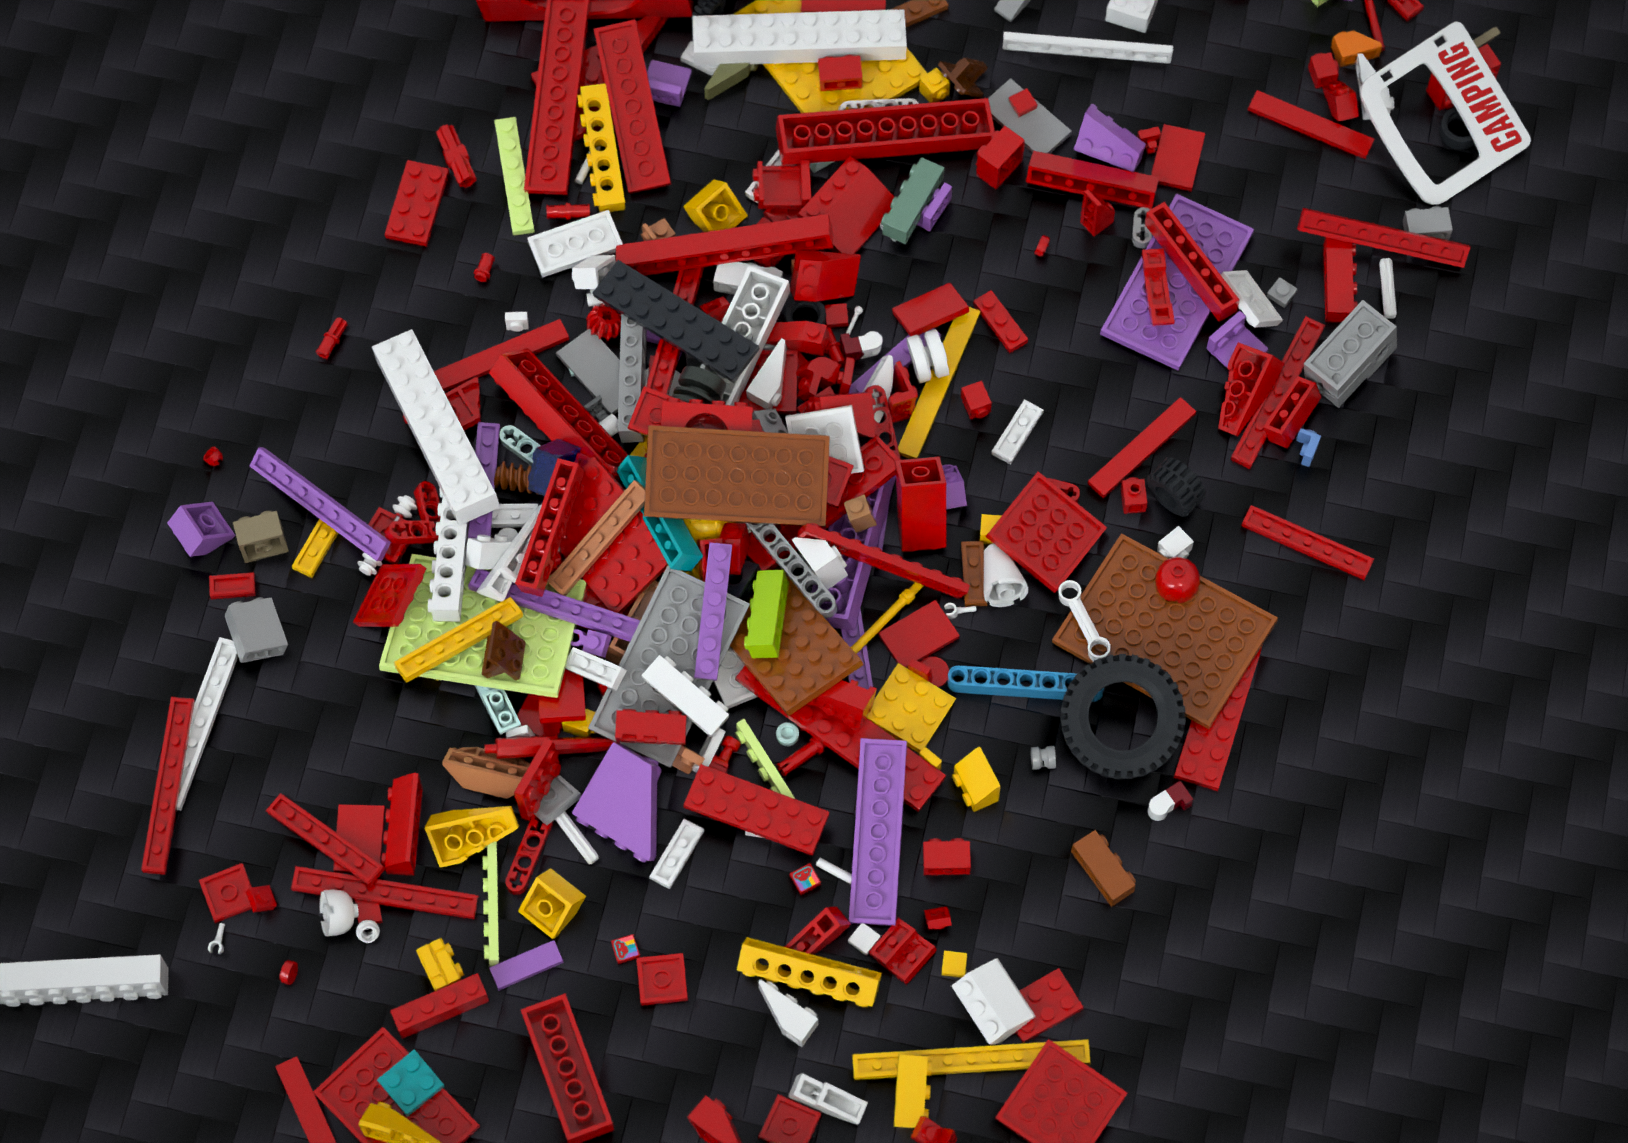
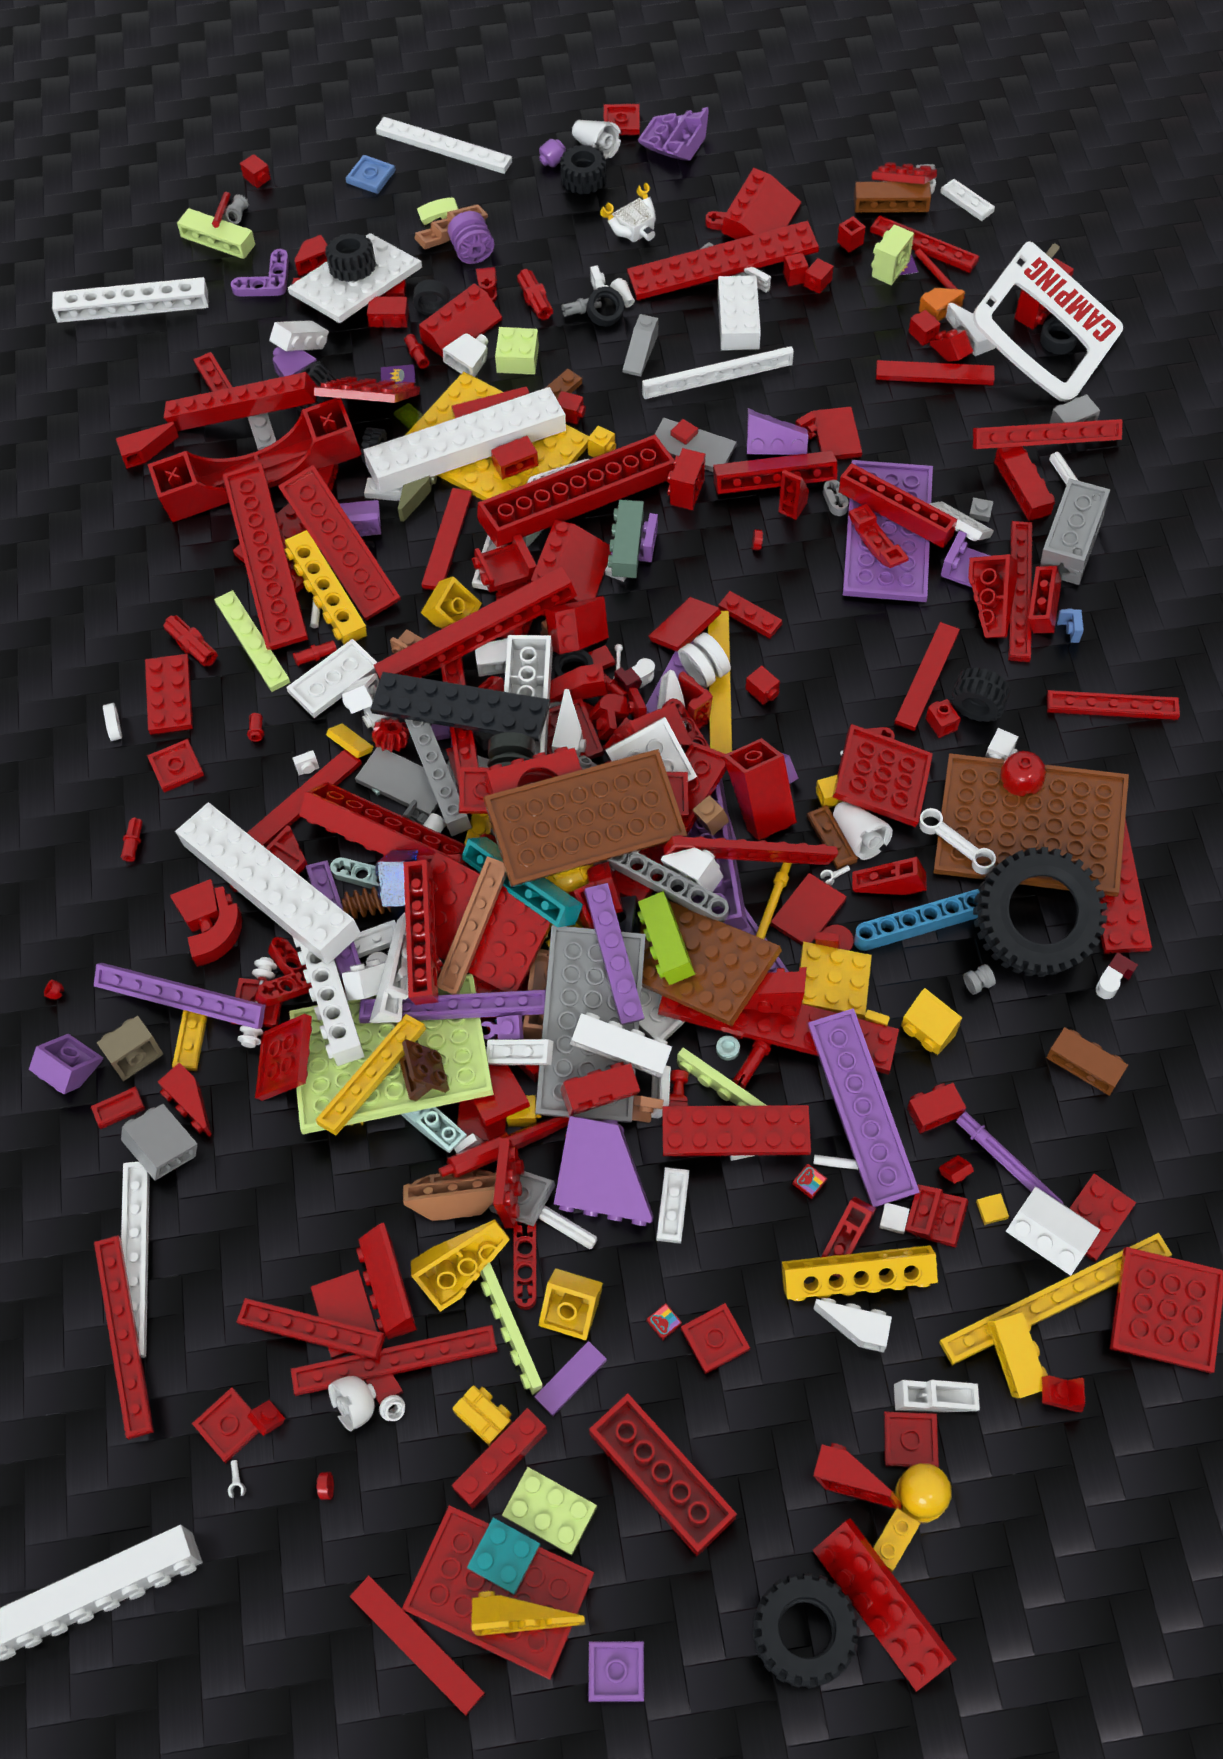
camera: 20 degrees left, 5 degrees down
reddish brown bracket [938,58,988,98] -> none
white tile [992,400,1043,465] -> none
none -> white beam [103,703,122,741]
none -> red tile [147,739,204,792]
none -> red slope [158,1062,212,1136]
none -> red torso [170,879,219,933]
none -> red arch [187,886,242,967]
none -> yellow tile [326,724,374,758]
none -> red tile [422,488,472,590]
none -> yellowish green plate [502,1467,597,1556]
none -> red brick [557,391,586,424]
none -> red slope [852,857,927,895]
none -> medium lavender axle [956,1111,1063,1204]

